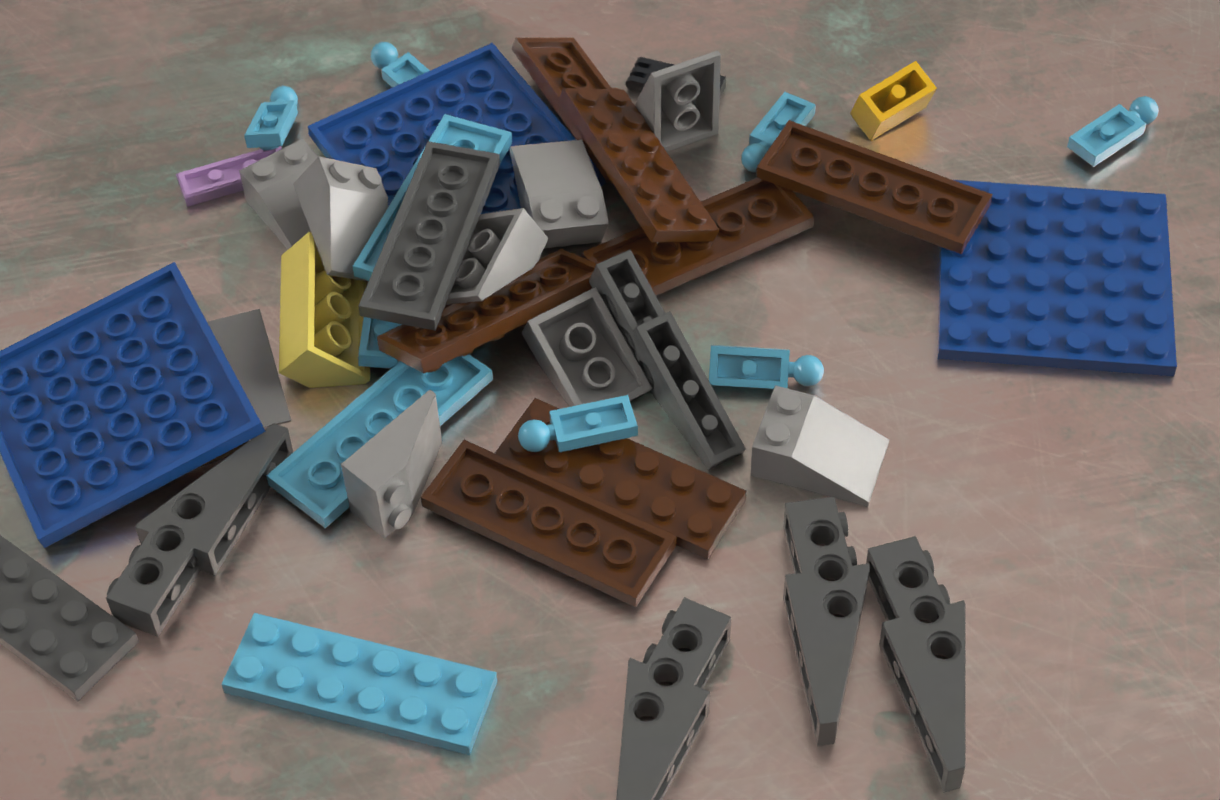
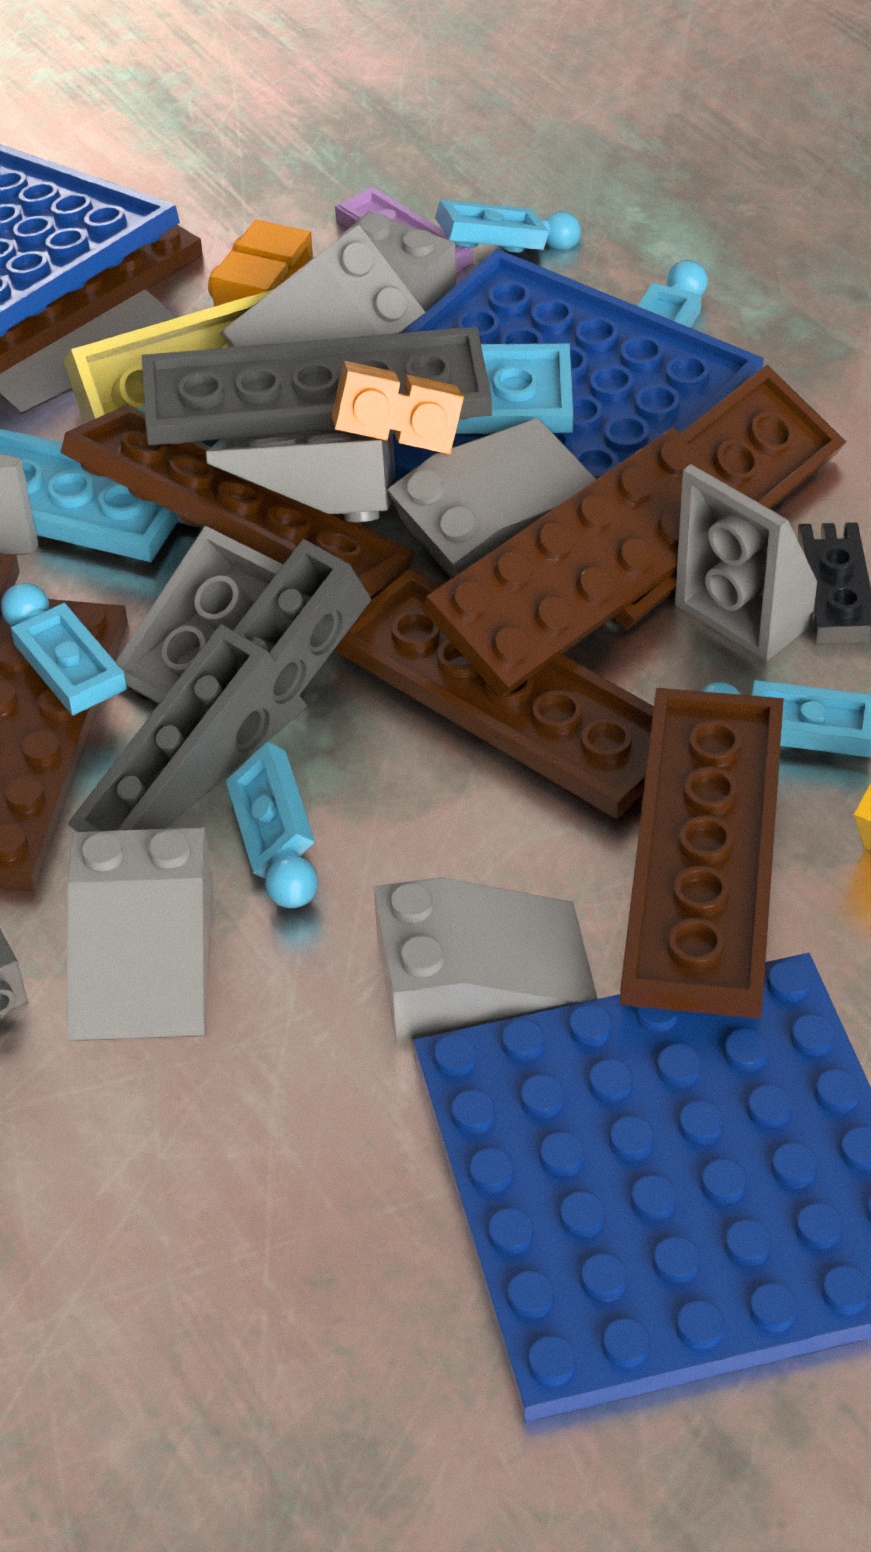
camera: 70 degrees right, 5 degrees down
none -> light orange piece [208,219,313,307]
none -> piece [332,361,464,454]
none -> light grey slope [373,877,598,1043]

